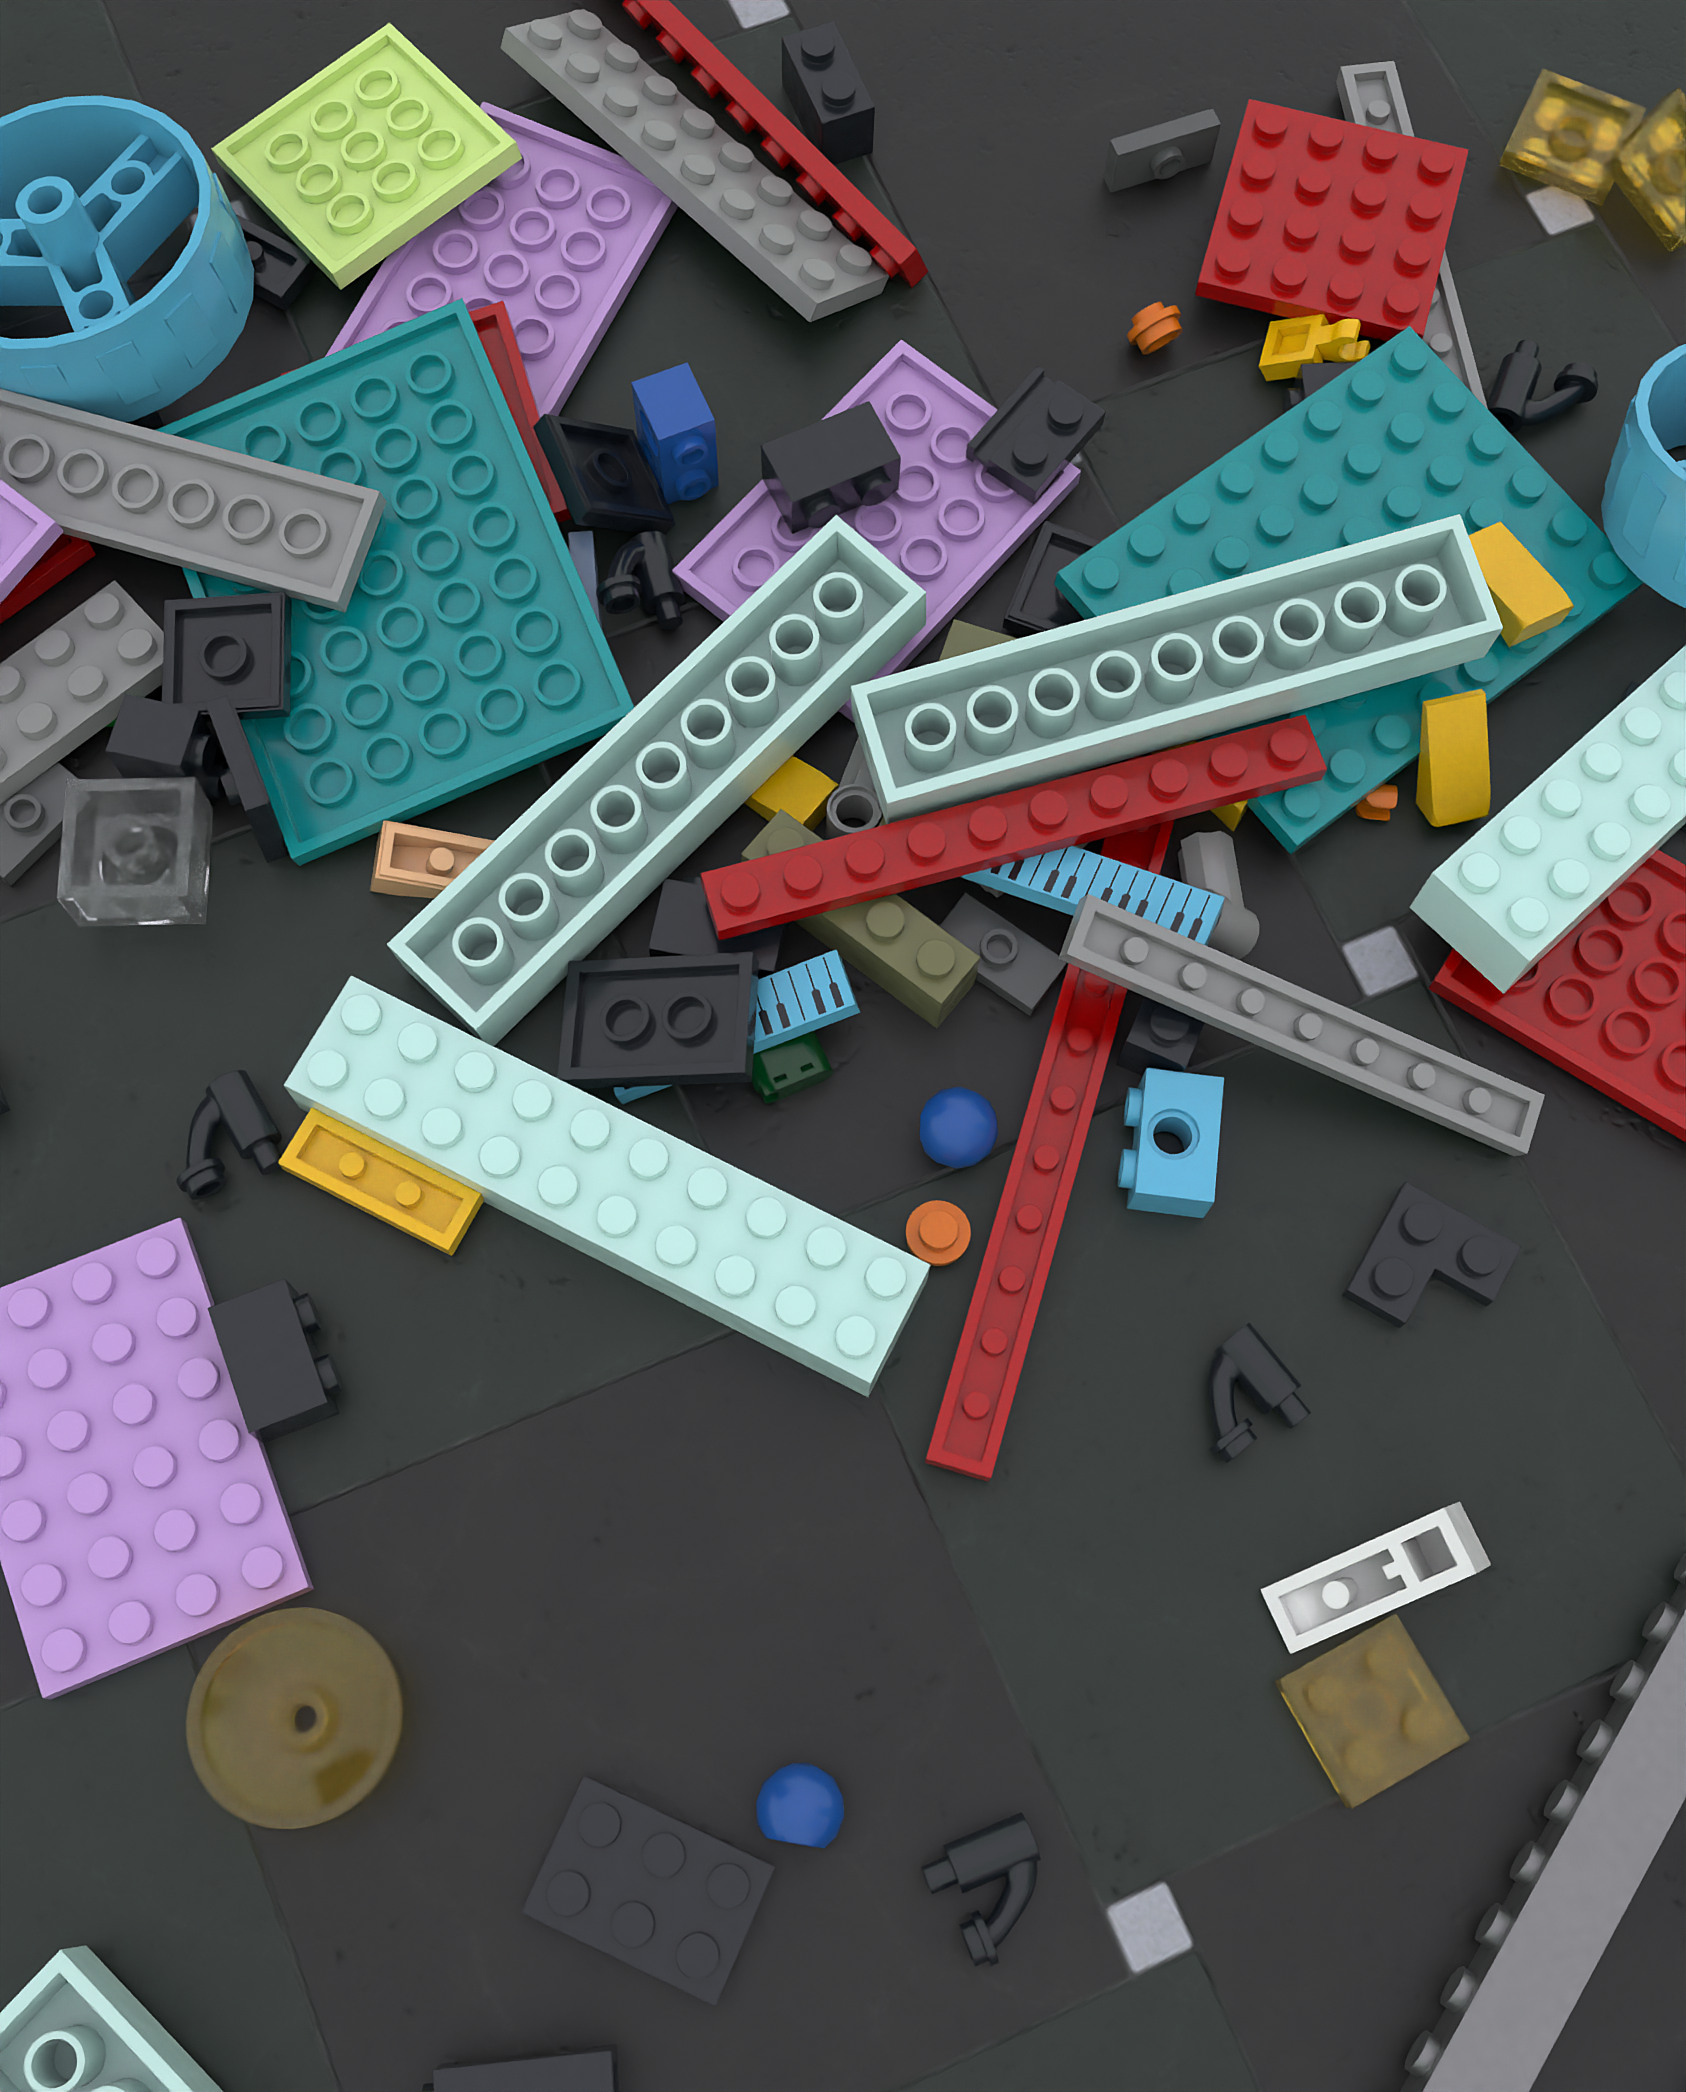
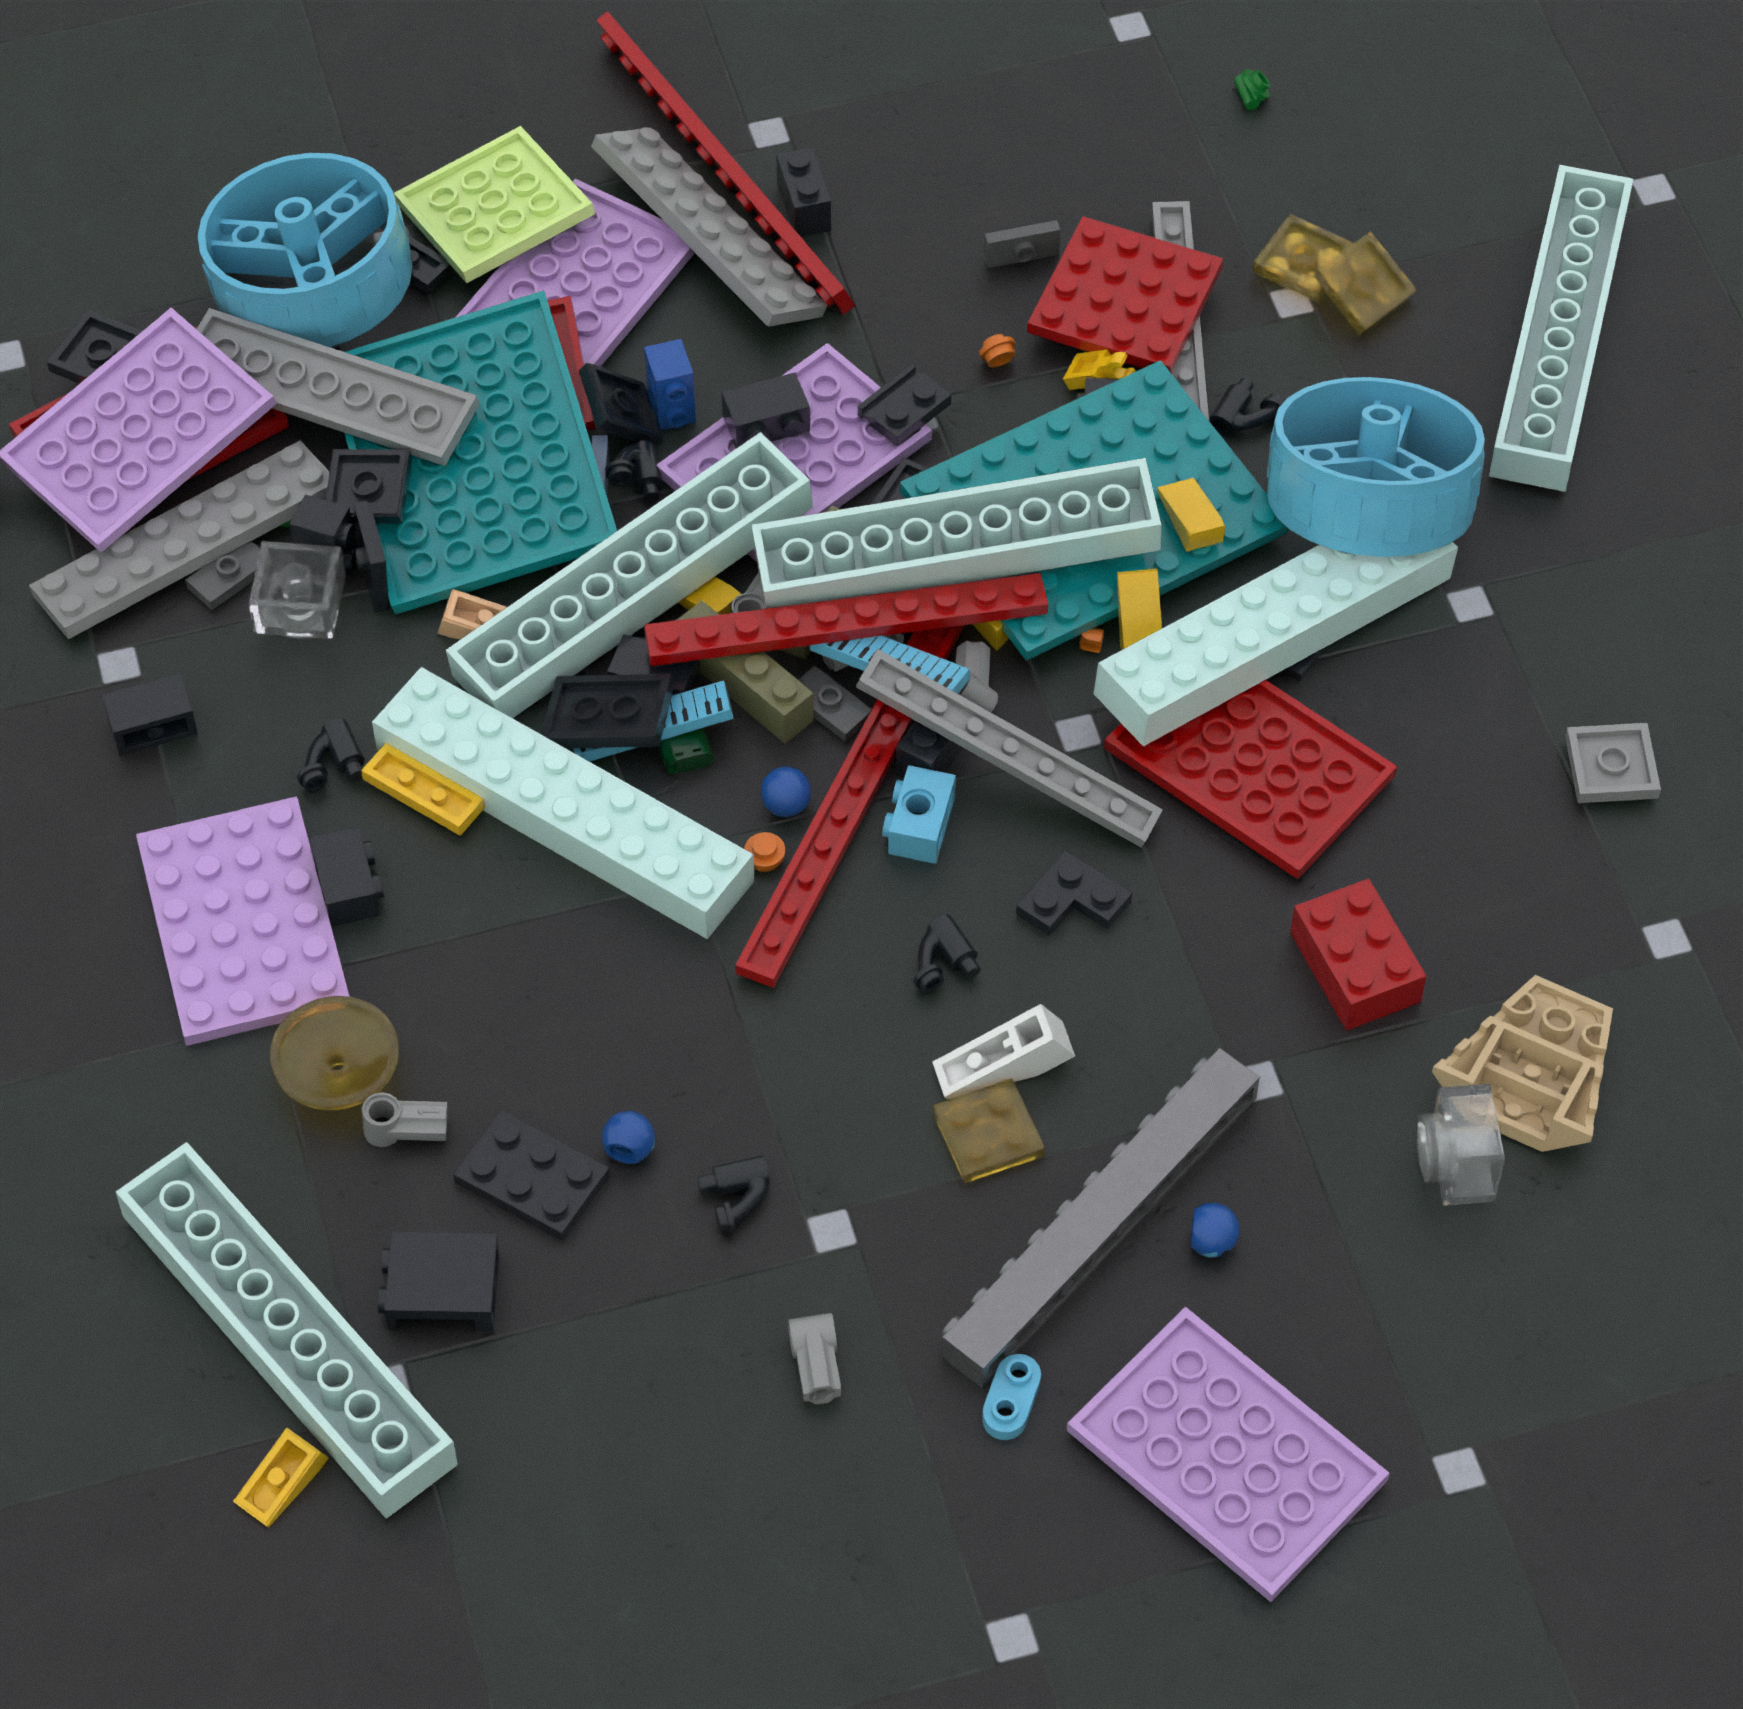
camera: 10 degrees right, 15 degrees down
none -> light grey piece [362,1092,447,1147]

